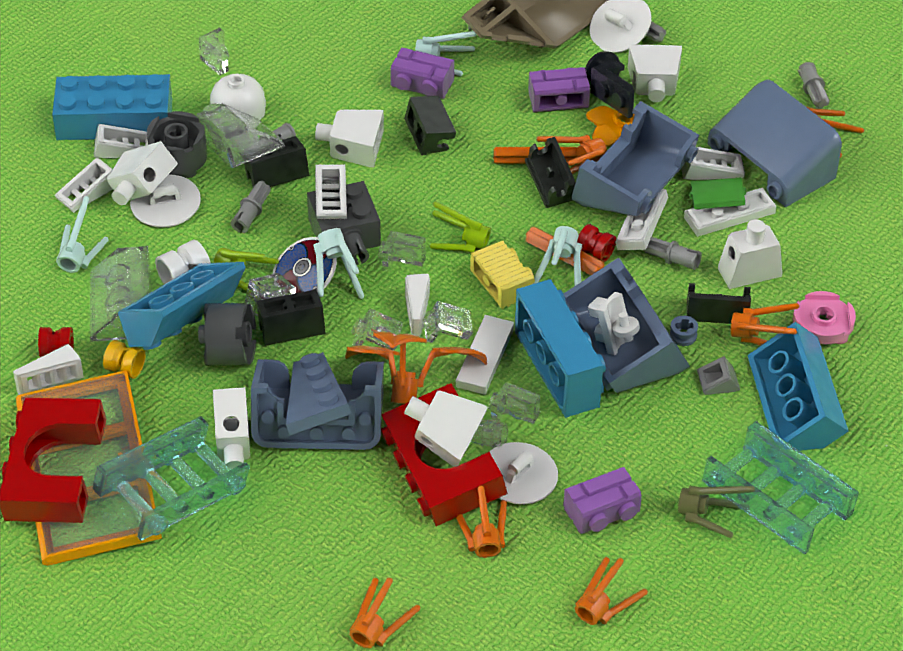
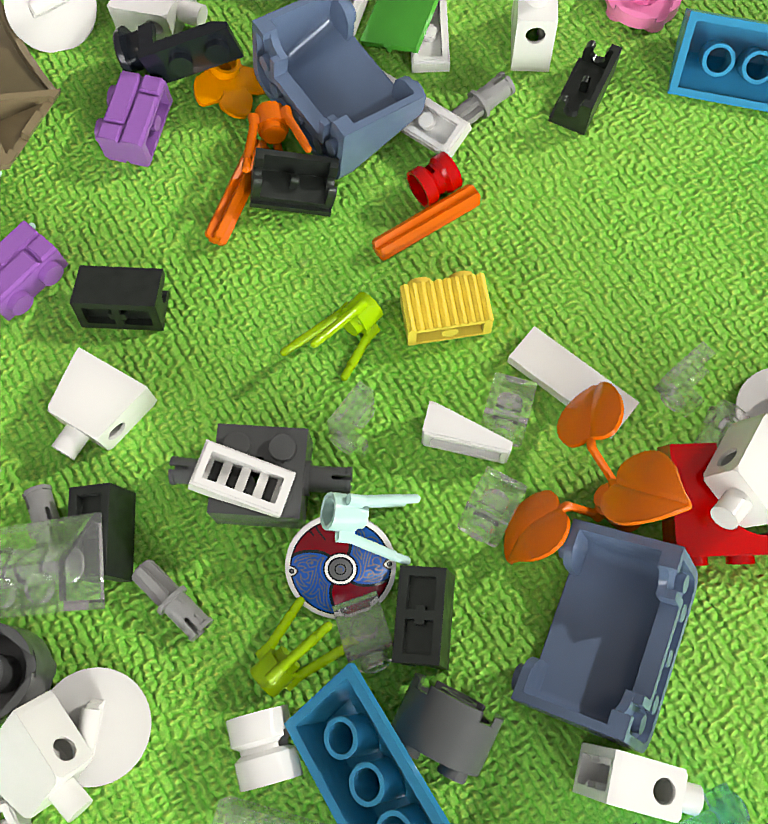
camera: 65 degrees left, 25 degrees up
sand blue wing [286,352,351,436] -> none
dark azure brick [515,279,606,418] -> none
light aqua plant [533,226,582,286] -> none
sand blue windscreen [564,257,690,393] -> none
white hips [588,292,640,356] -> none
sand blue bush [670,315,698,346] -> none
light grey slope [697,356,740,395] -> none
orange plant [731,303,800,346] -> none

